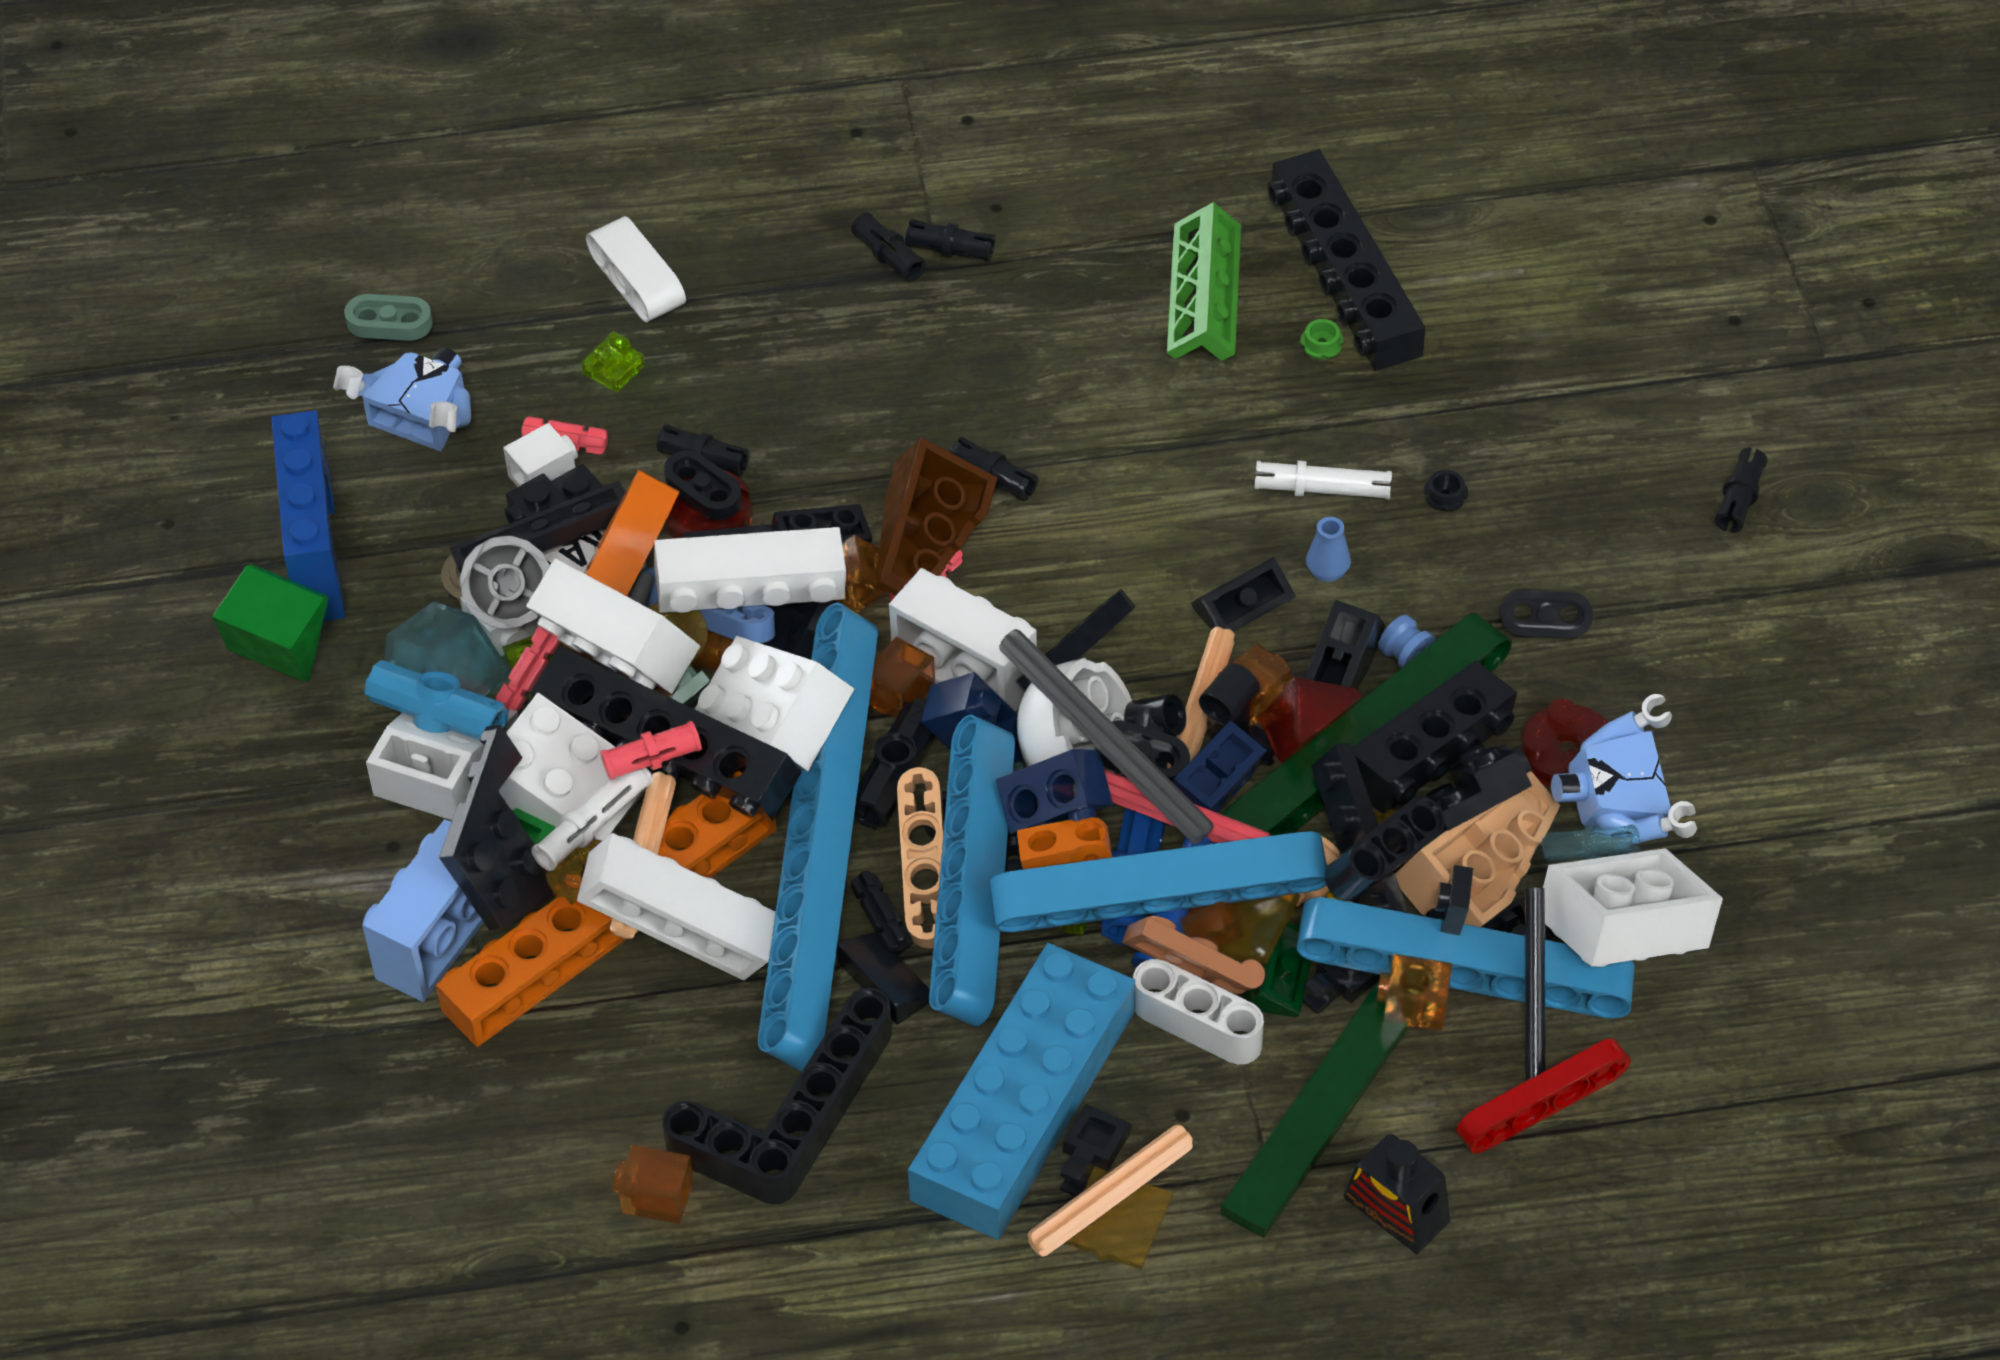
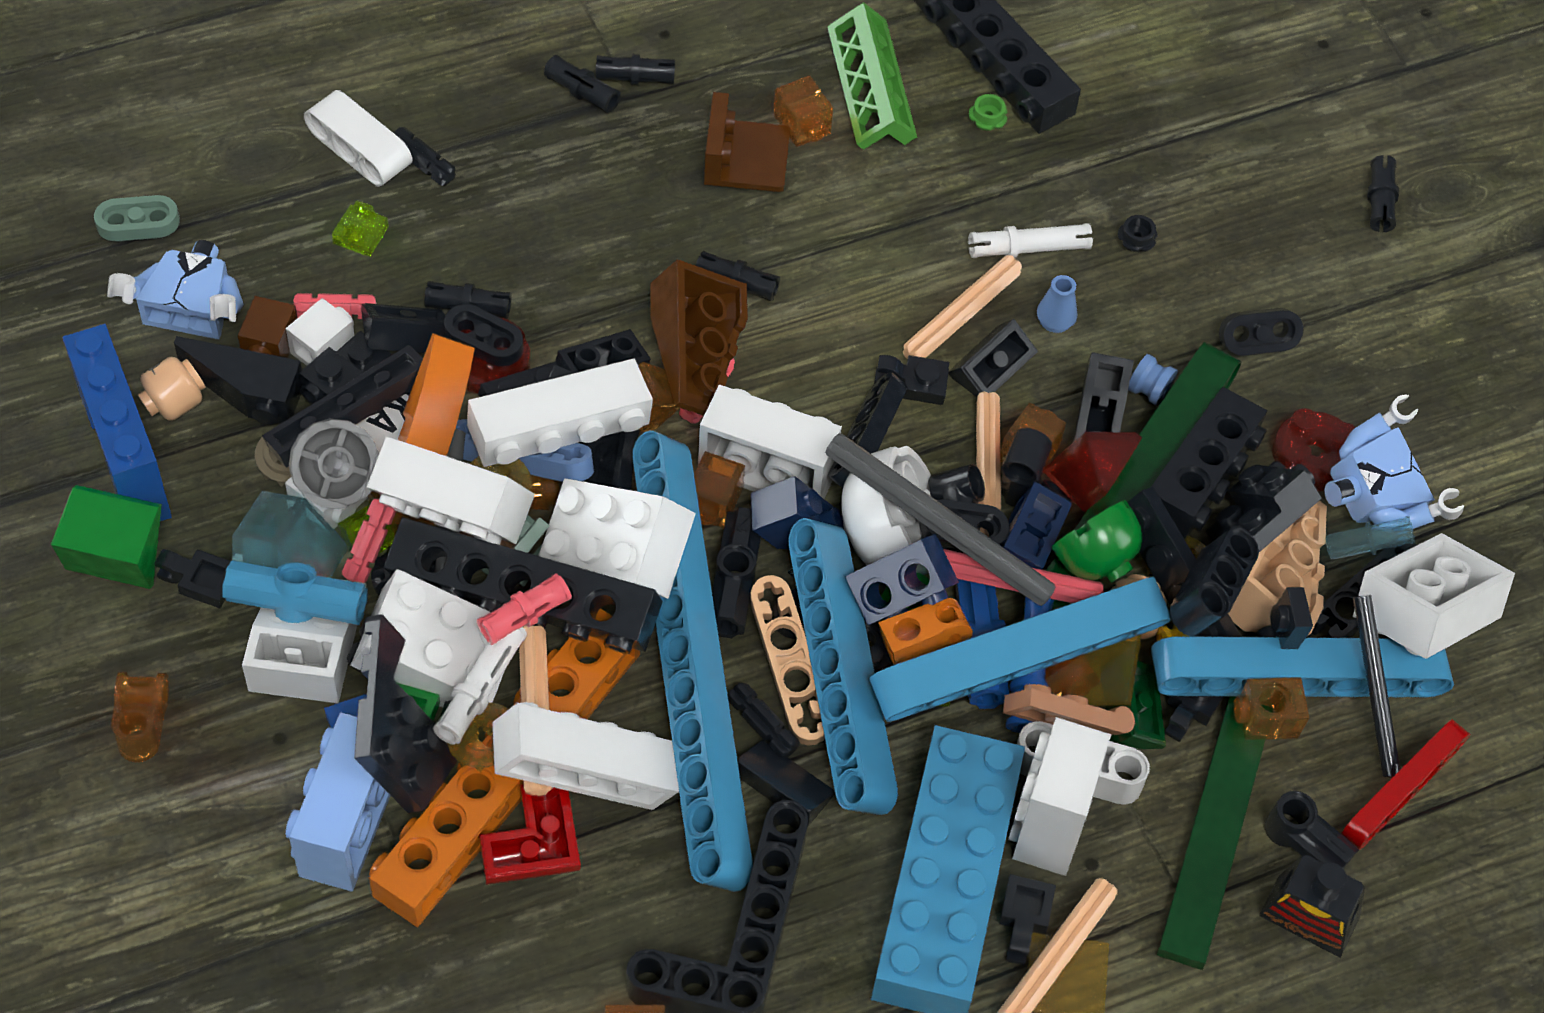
camera: 20 degrees left, 5 degrees up
none -> clear orange piece [111,672,169,762]
none -> light nougat head [138,357,206,421]
none -> black plate [154,549,231,609]
none -> black slope [174,336,302,425]
none -> reddish brown brick [238,296,297,358]
none -> black slope [361,303,446,353]
none -> black axle [393,127,456,186]
none -> red brick [480,785,581,885]
none -> reddish brown bracket [704,92,790,192]
none -> clear orange brick [773,75,833,147]
none -> black plate [874,355,950,405]
none -> light nougat axle [902,255,1022,359]
none -> white brick [1008,717,1111,876]
none -> green cylinder [1051,500,1142,583]
none -> black piece [1264,791,1359,869]

